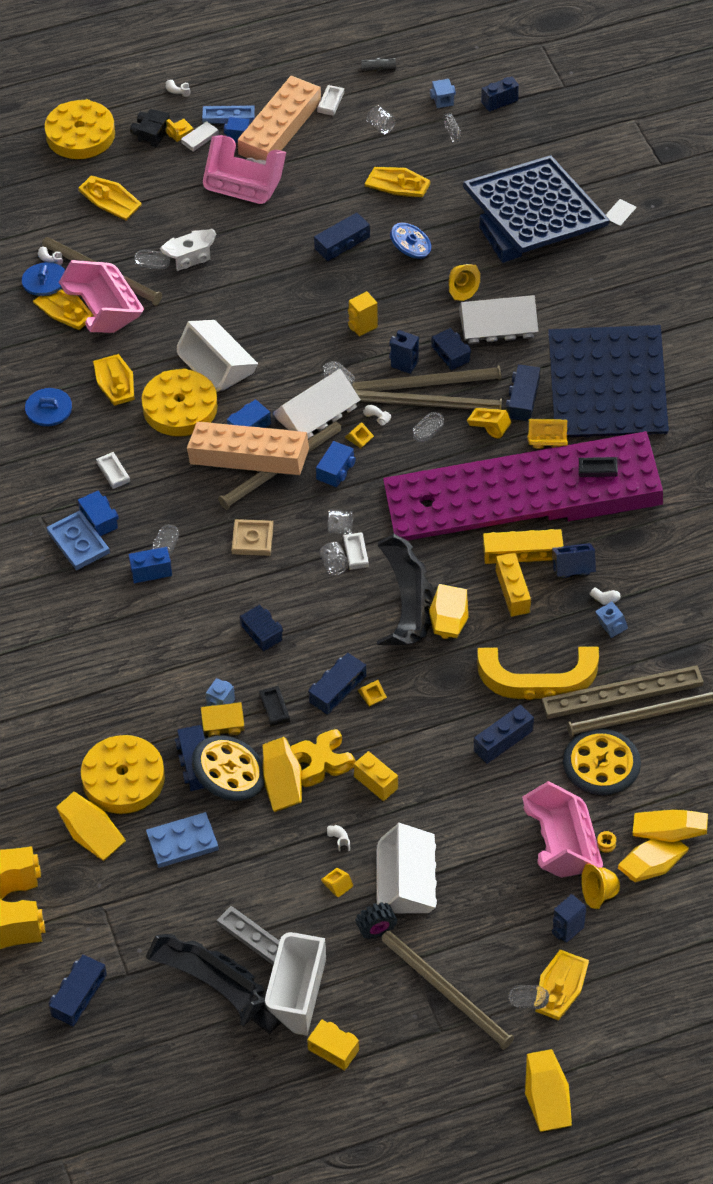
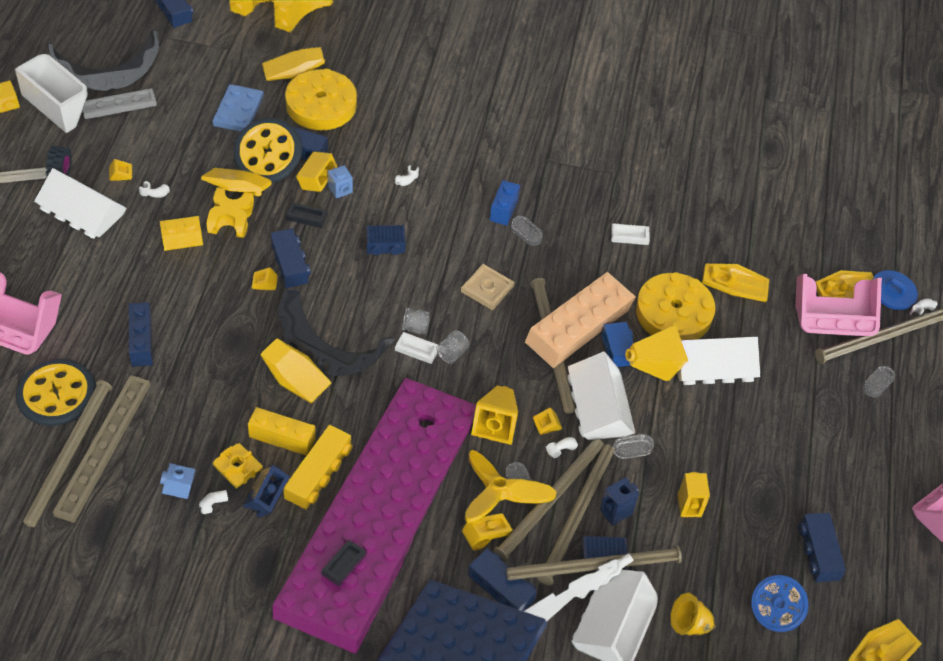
camera: 115 degrees right, 0 degrees up
blue shield [25,388,72,426] -> none
medium blue plate [46,510,110,570] -> none
blue brick [78,491,119,536] -> none
white piece [160,229,217,271] -> none
blue brick [316,441,356,487] -> none
yellow arch [477,647,599,700] -> none
yellow bracket [527,419,568,448] -> none
none -> yellow piece [213,443,263,489]
none -> white arm [395,165,419,186]
none -> yellow piece [465,450,556,523]
none -> yellow slope [471,386,518,445]
none -> dark tan axle [506,545,682,580]
none -> white sword [525,553,633,621]
none -> yellow slope [625,326,689,381]

